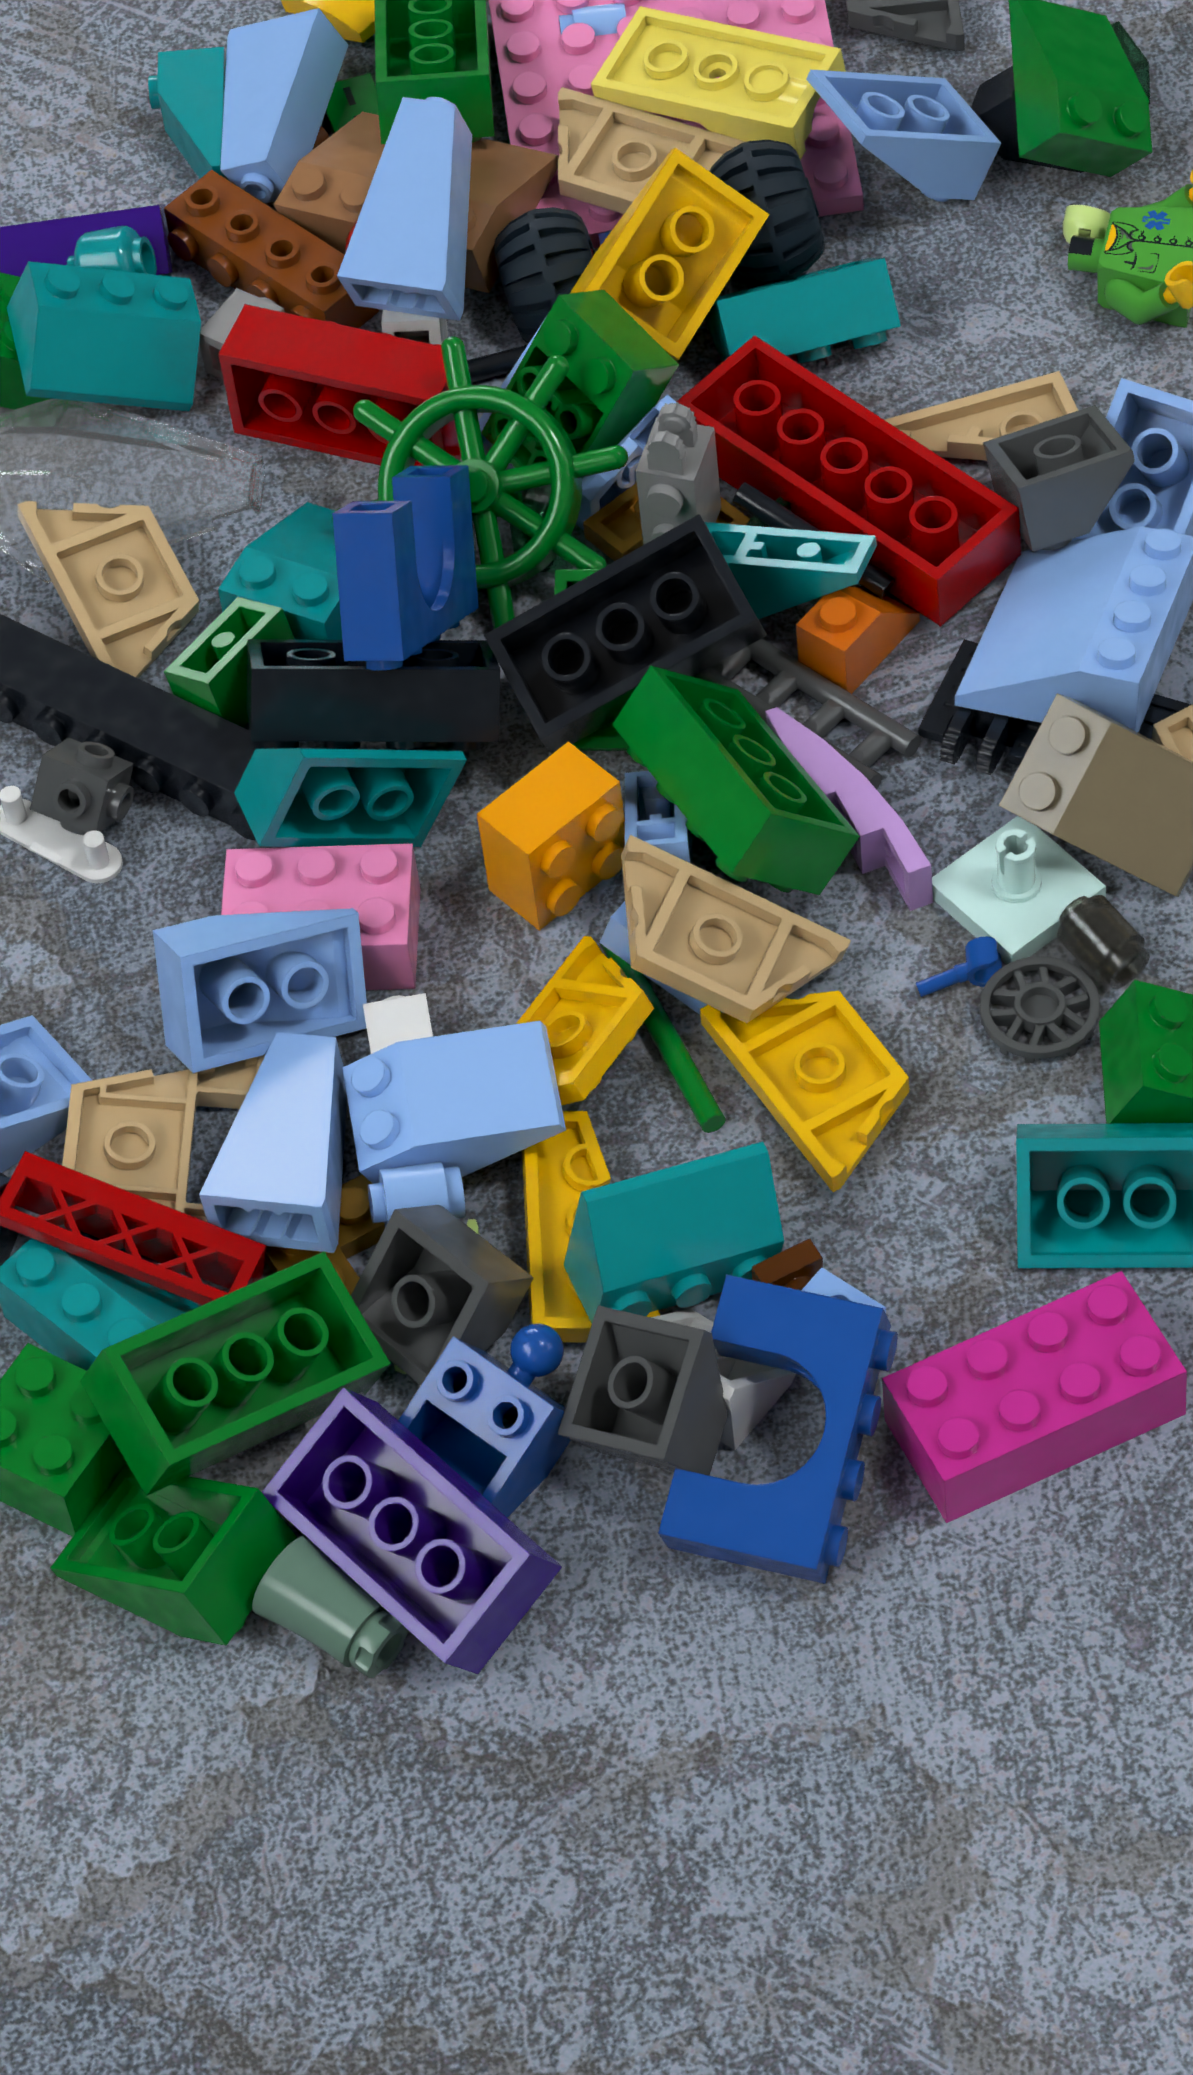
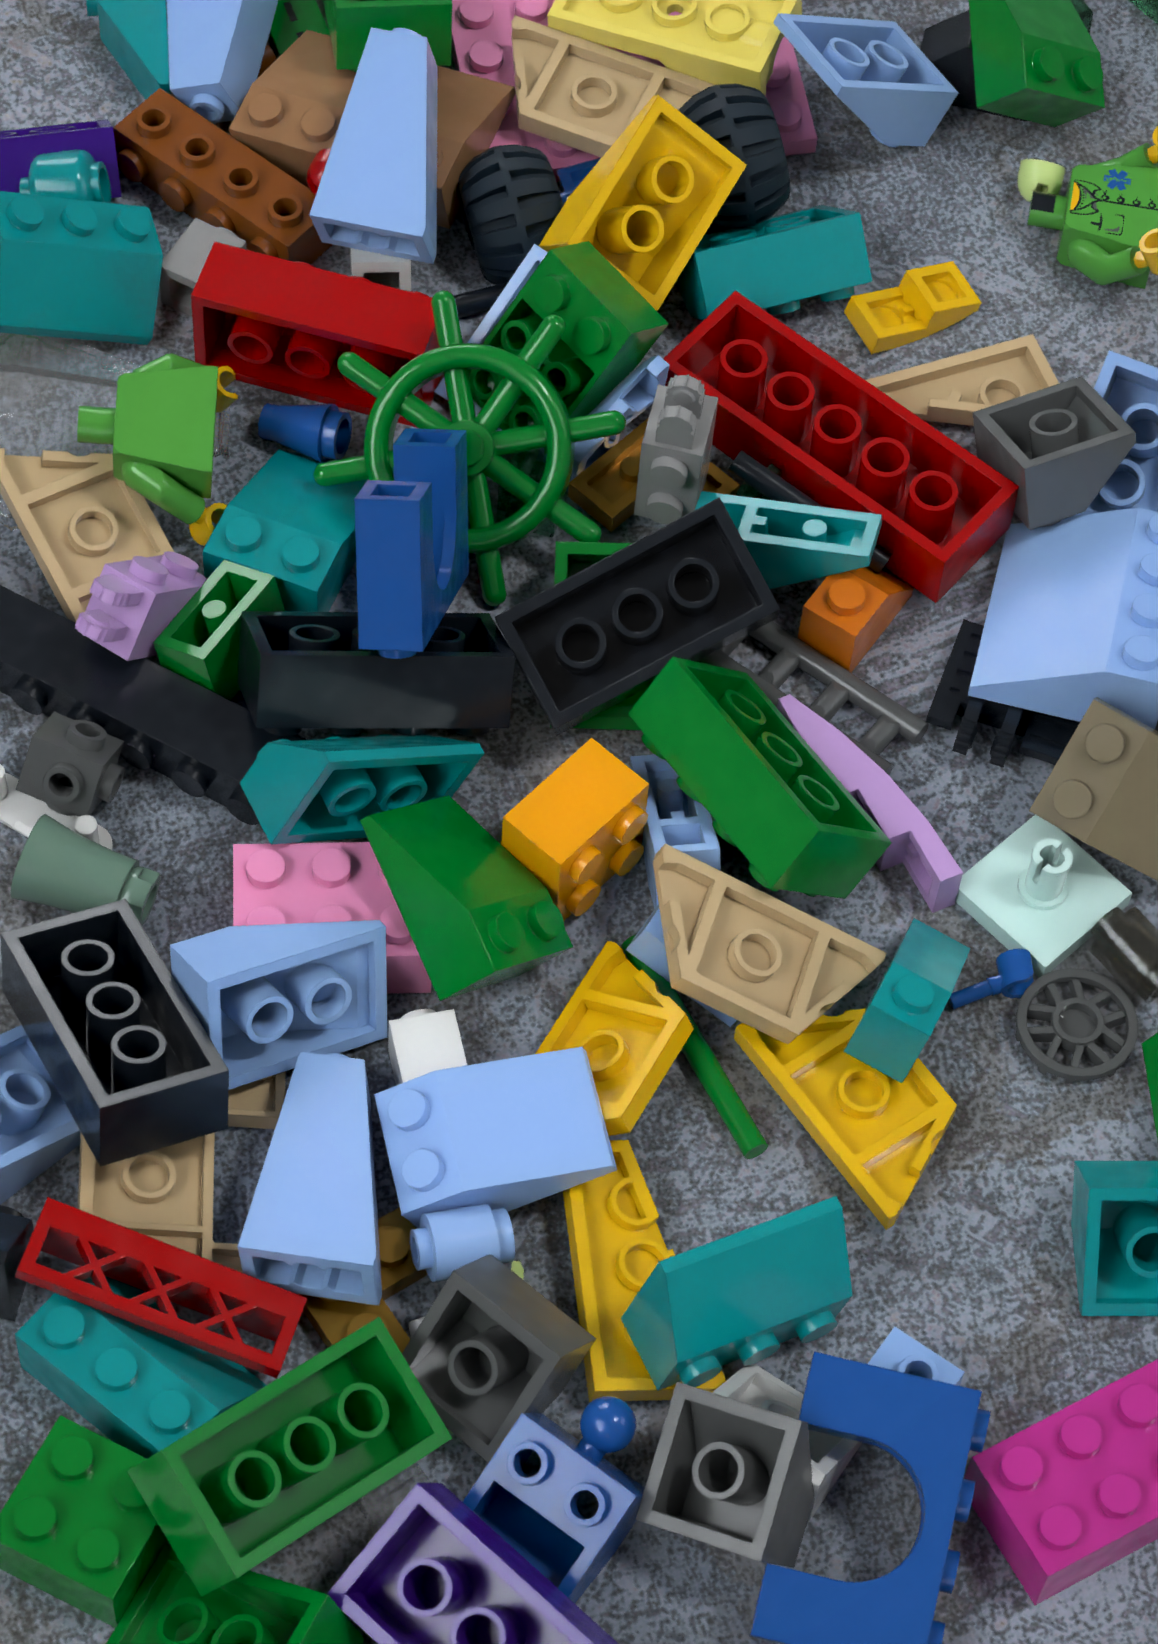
camera: 15 degrees left, 5 degrees up
reddish brown plate [752,1238,823,1290] -> none
none -> black brick [1,899,229,1167]
none -> sand green plant [11,814,162,926]
none -> lavender hinge [75,551,208,661]
none -> bright green torso [77,353,238,546]
none -> blue cone [258,403,352,463]
none -> green slope [360,795,573,1001]
none -> yellow slope [844,261,982,354]
none -> teal slope [844,918,971,1083]

